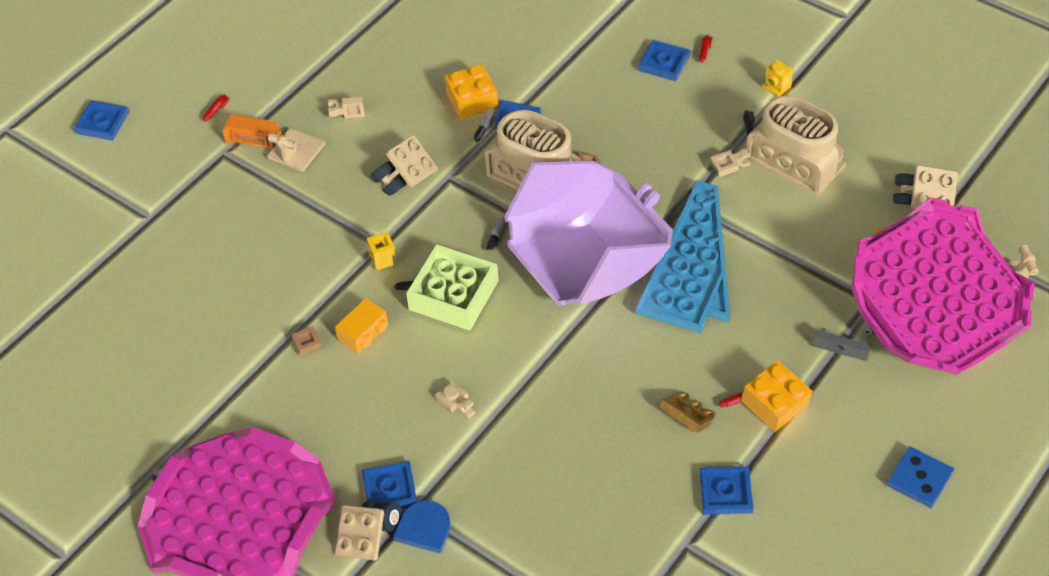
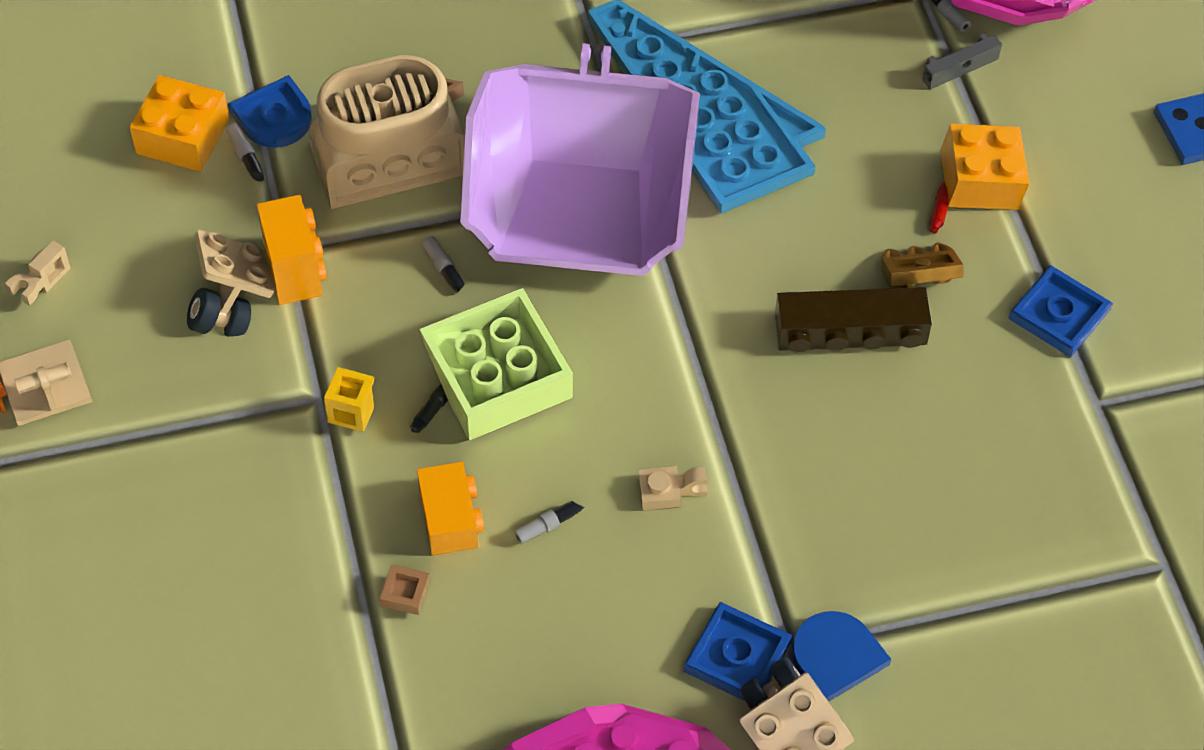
camera: 55 degrees left, 5 degrees up
none -> light orange brick [257,194,327,305]
none -> light grey piece [514,501,585,545]
none -> dark brown brick [775,287,932,352]

